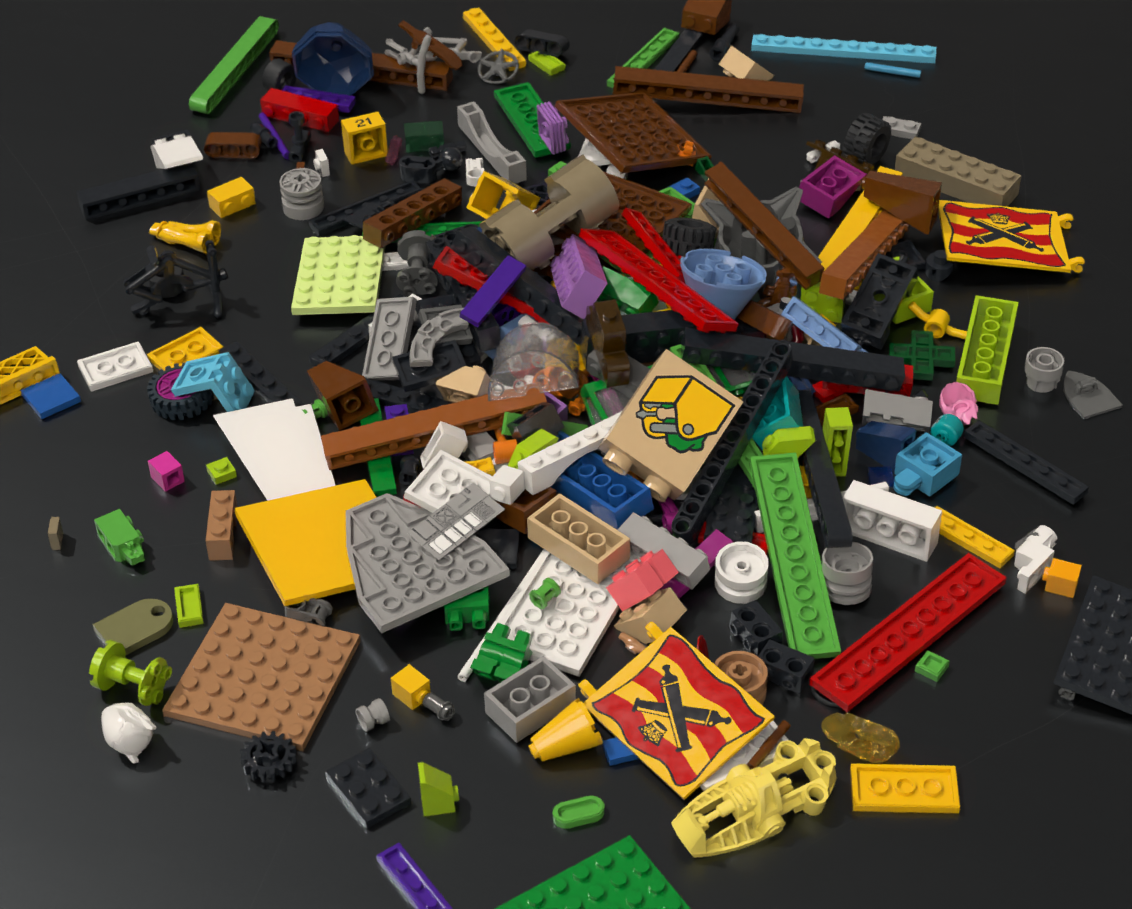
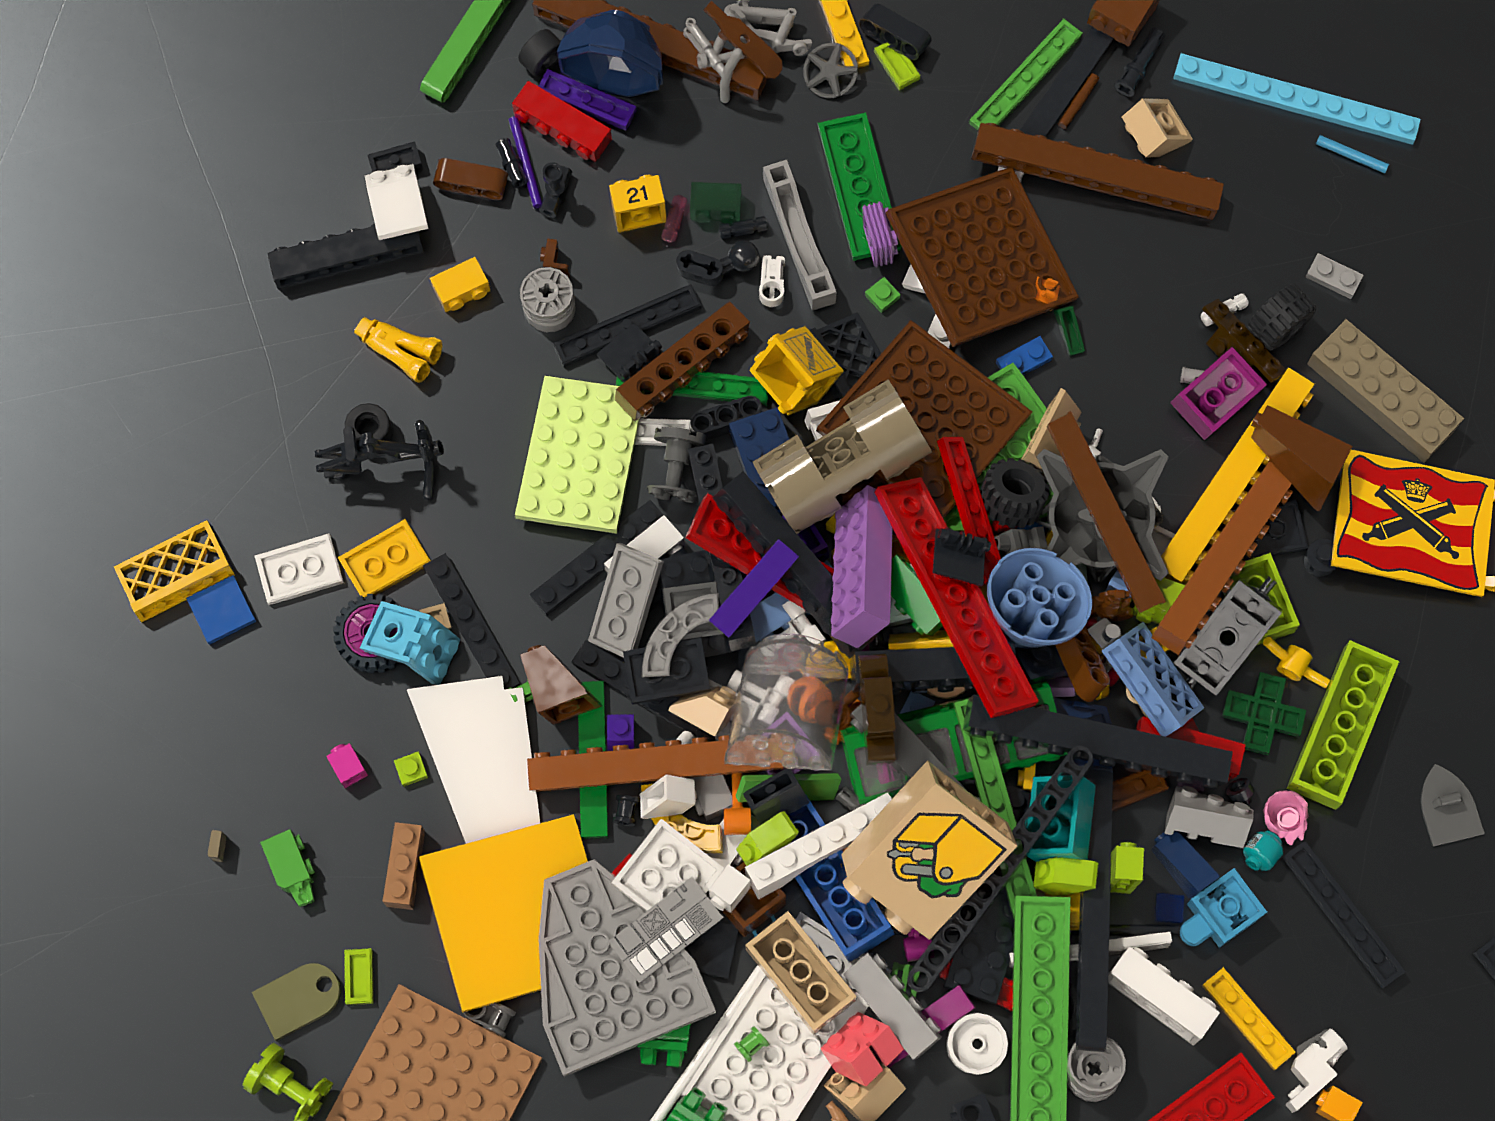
camera: 10 degrees right, 30 degrees up
white plate [313,149,330,177] -> none
light grey piece [1024,347,1064,393] -> none
none -> black hinge [932,527,991,587]

